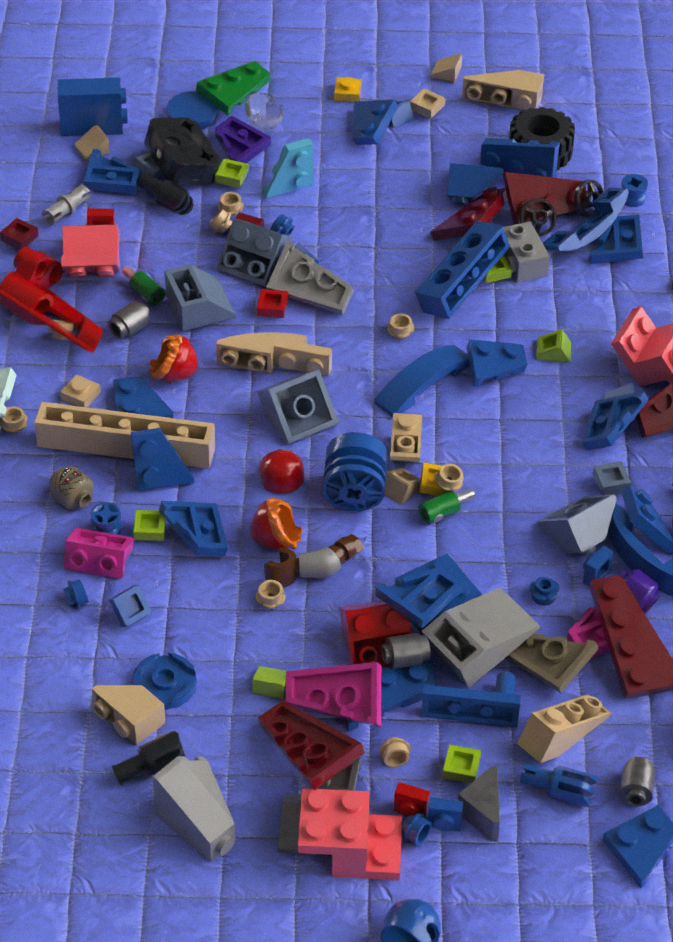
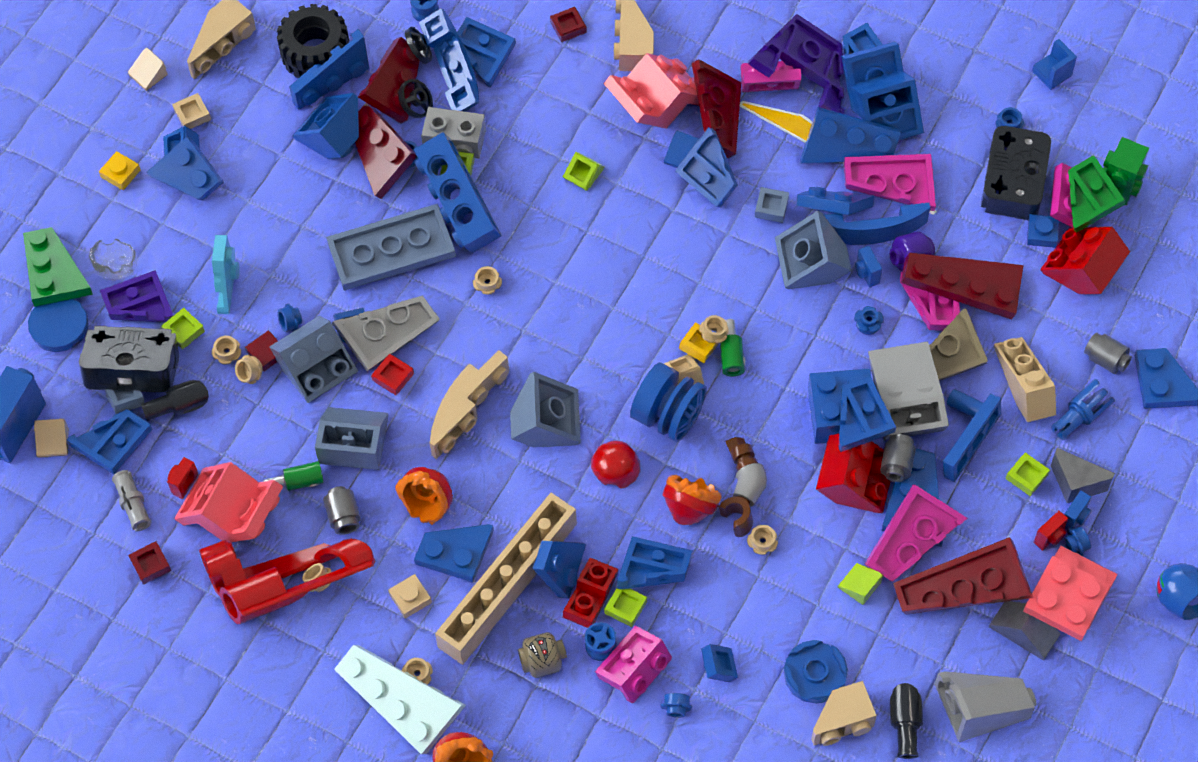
camera: 60 degrees left, 15 degrees up
blue slope [374,345,470,417] -> none
tan plate [379,737,411,767] -> none
tan slope [390,413,422,462] -> none
blue wing [467,339,527,386] -> none
none -> sand blue plate [326,204,456,291]
none -> red slope [562,558,618,628]

